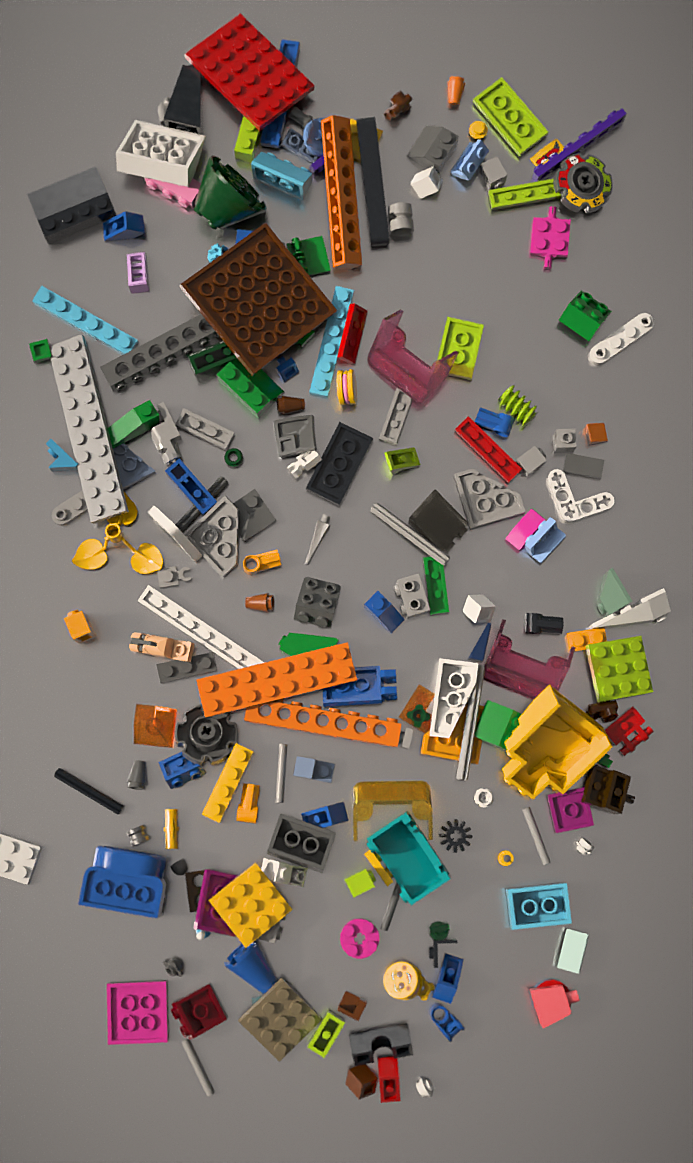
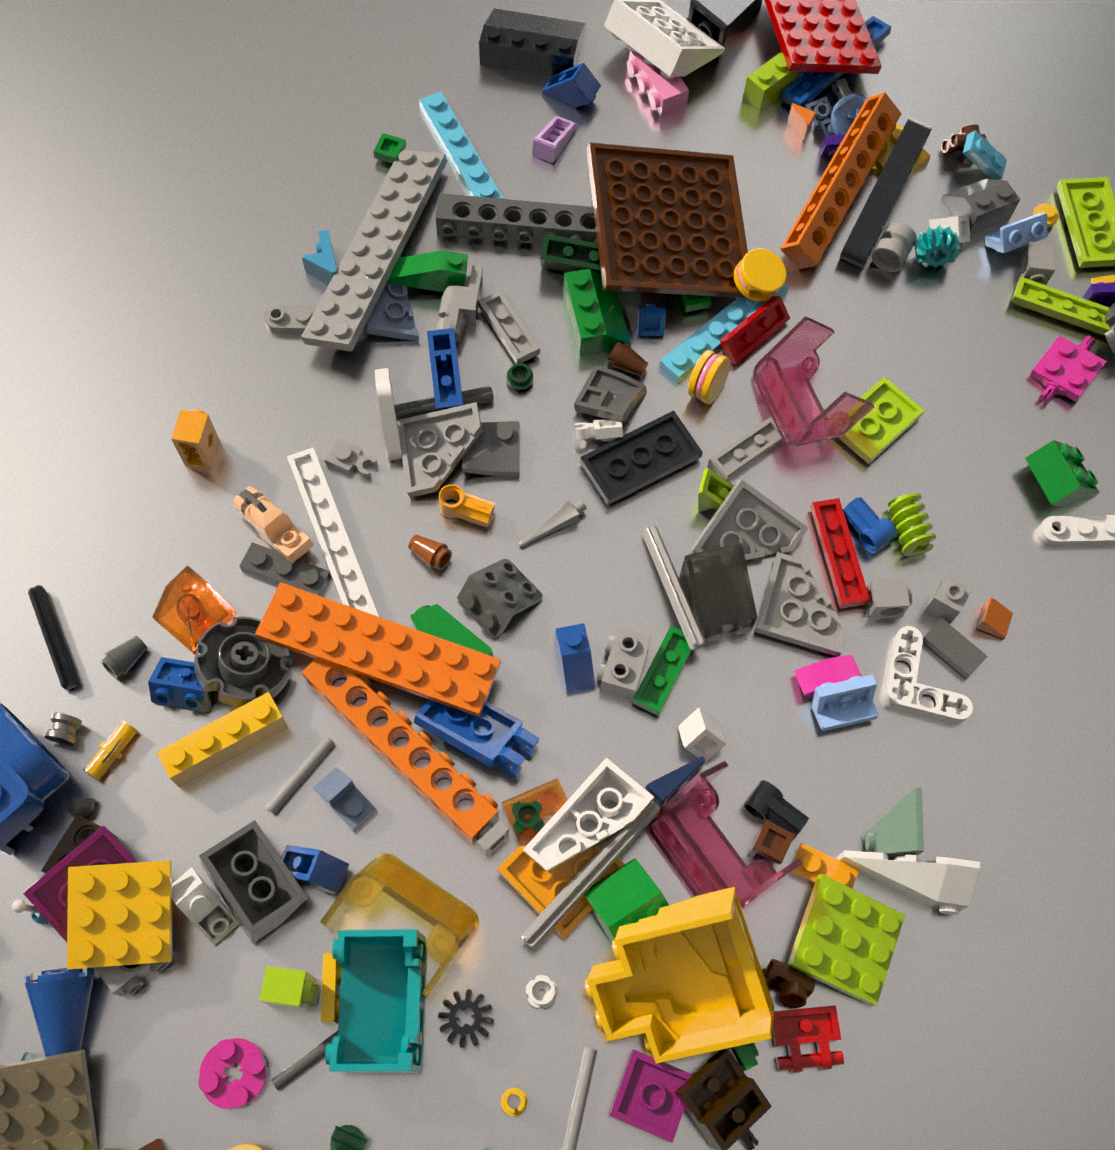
camera: 30 degrees right, 15 degrees down
yellow plant [72,491,163,574] -> none
dark green cone [194,155,267,230] -> none
light orange piece [236,783,260,824] -> none
medium azure slope [251,152,313,200] -> none
green hinge [286,236,331,276] -> none
orange cone [447,76,466,106] -> none
none -> light grey plate [691,479,808,566]
none -> yellow head [734,248,787,302]
none -> reddish brown panel [748,820,795,865]
none -> orange slope [787,103,816,141]
none -> teal gear [914,224,960,270]
none -> medium azure plate [963,130,1007,180]

